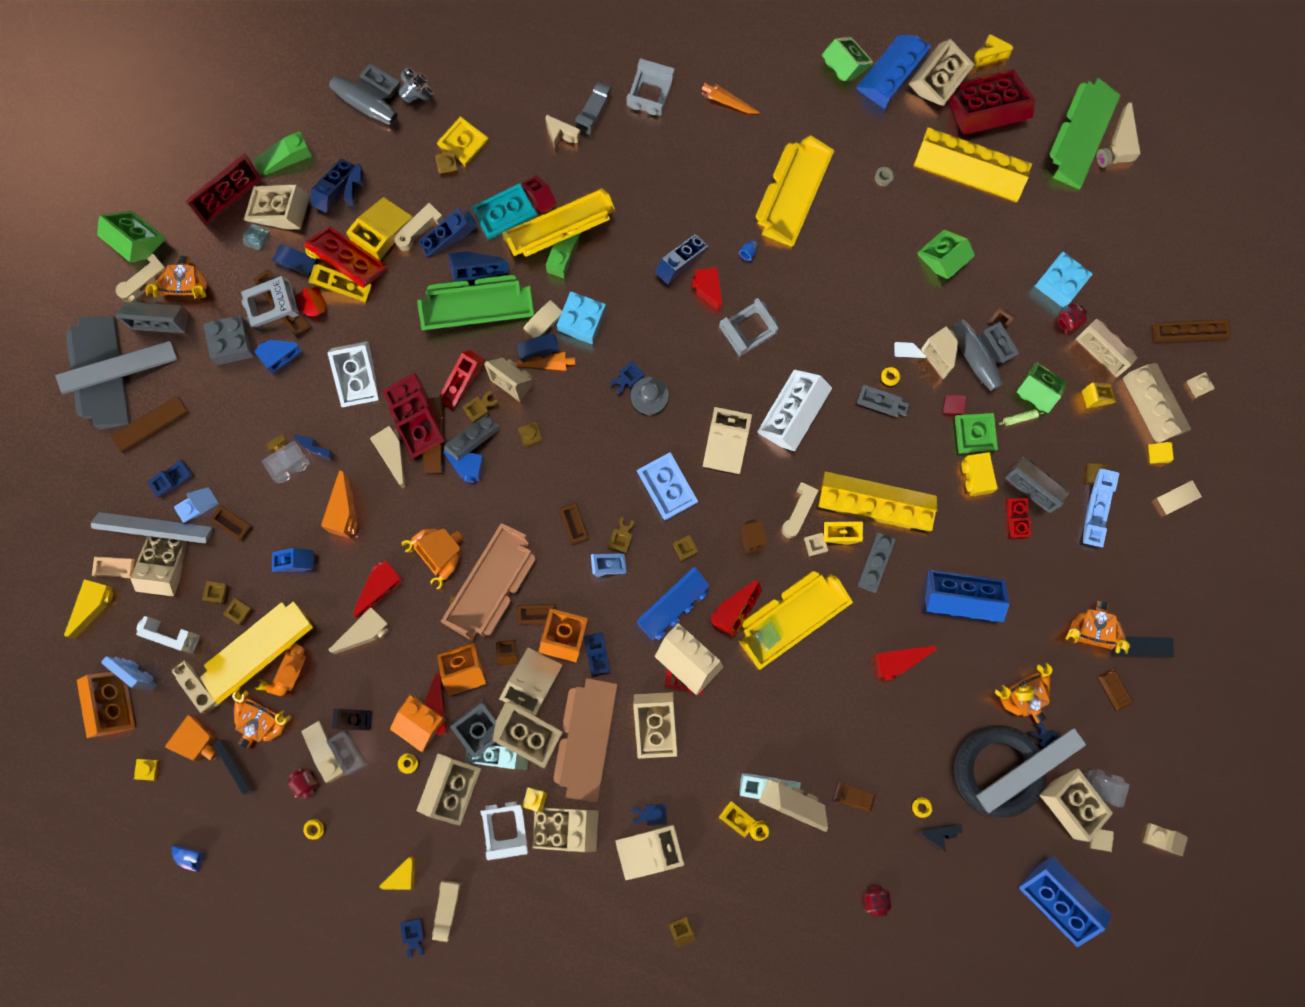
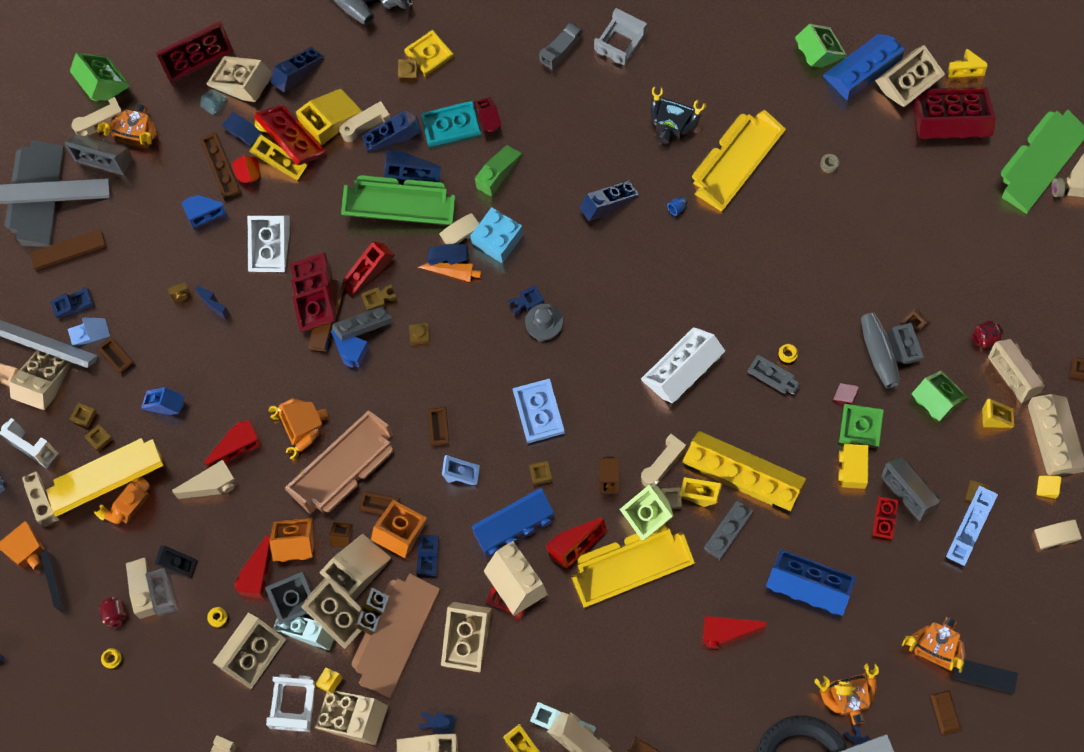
camera: 25 degrees right, 10 degrees down
dark grey brick [203,315,254,365] -> none
orange torso [233,688,291,749] -> none
light grey window [241,276,299,331] -> none
bright green slope [254,131,312,177] -> none
clear brick [261,440,310,483] -> none
orange slope [321,470,358,538] -> none
dark blue slope [344,164,364,206] -> none
tan slope [370,426,406,489] -> none
yellow slope [379,856,415,889] -> none
orange slope [390,695,446,752] -> none
tan slope [484,358,534,402] -> none
yellow slope [502,188,615,257] -> none
tan slope [545,115,581,148] -> none
pearl gold plate [608,517,635,554] -> none
red slope [691,268,722,309] -> none
orange bar [702,83,760,114] -> none
tan slope [702,407,752,474] -> none
light grey window [719,298,779,357] -> none
clear light blue slope [755,623,781,650] -> none
white sticker [895,342,926,358] -> none
yellow slope [914,128,1032,202] -> none
bright green slope [918,230,975,279] -> none
tan slope [921,326,958,379] -> none
yellowish green piece [998,409,1045,426] -> none
medium azure brick [1035,252,1092,308] -> none
none -> dark brown slope [354,588,389,635]
none -> yellowish green slope [620,485,674,541]
none -> black torso [650,87,707,144]

